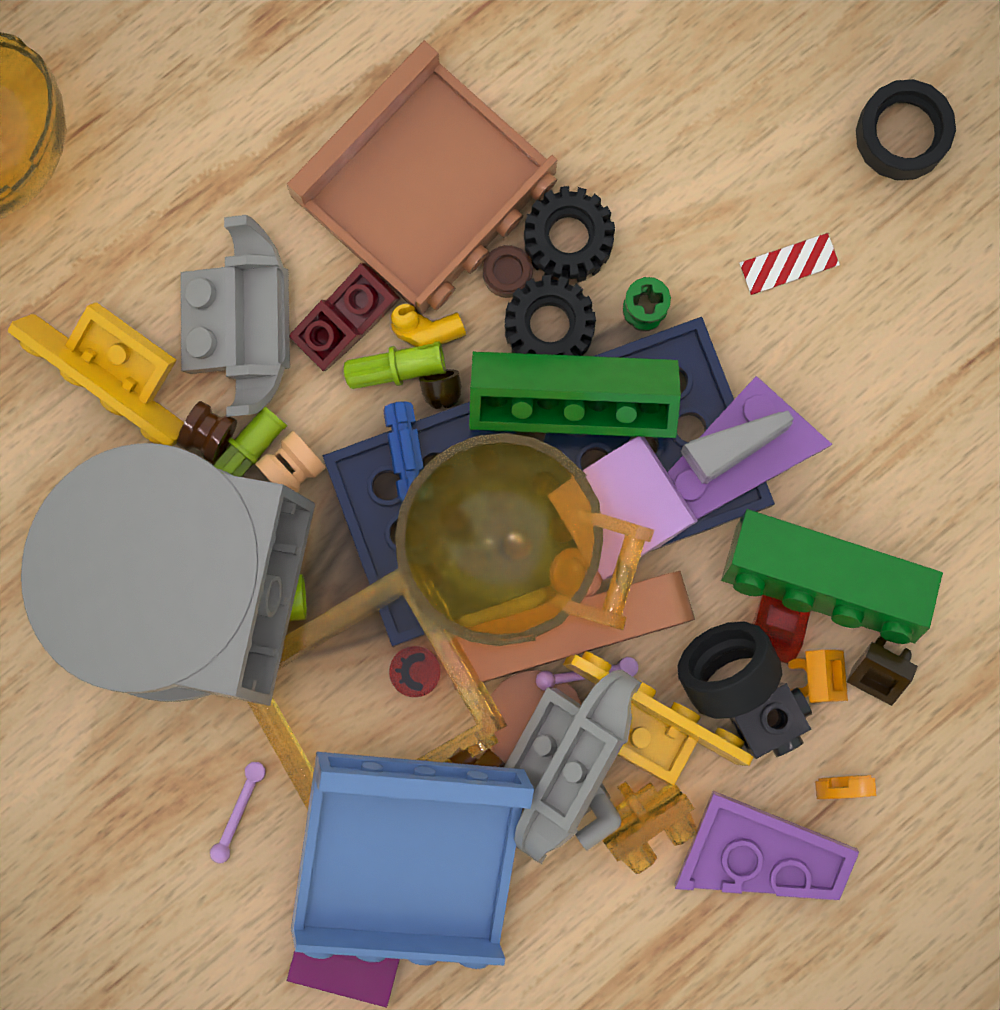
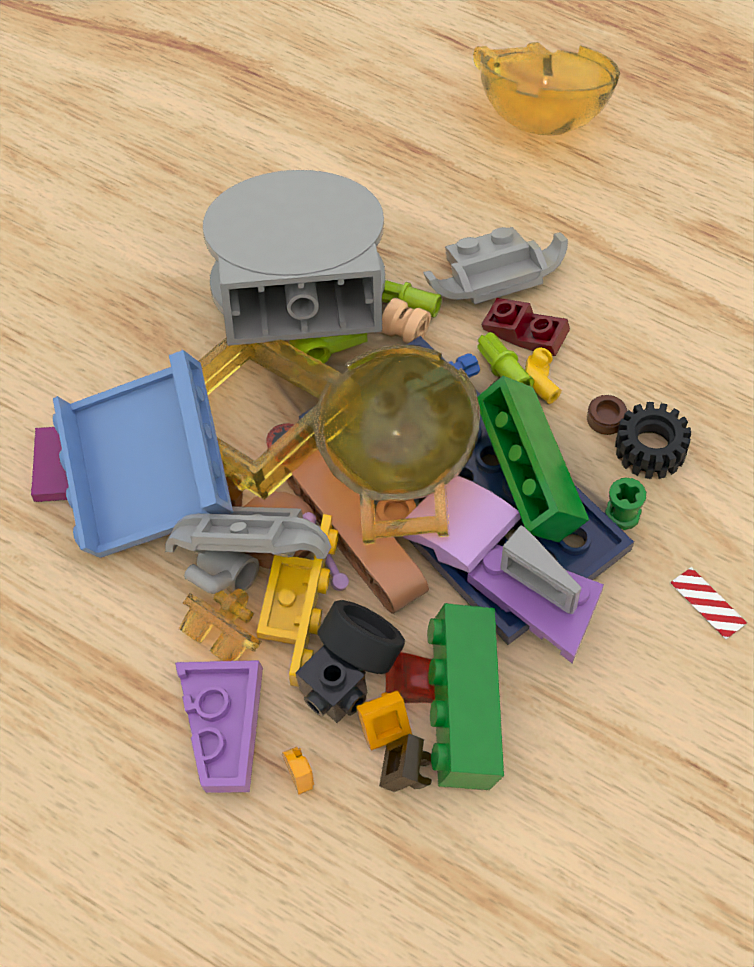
camera: 75 degrees right, 25 degrees down
yellow bracket [7,302,184,446] -> none
reddish brown wheel [177,401,237,464] -> none
lavender hinge [210,762,266,864] -> none
nougat panel [287,40,557,315] -> none
black tyre [504,275,596,356] -> none

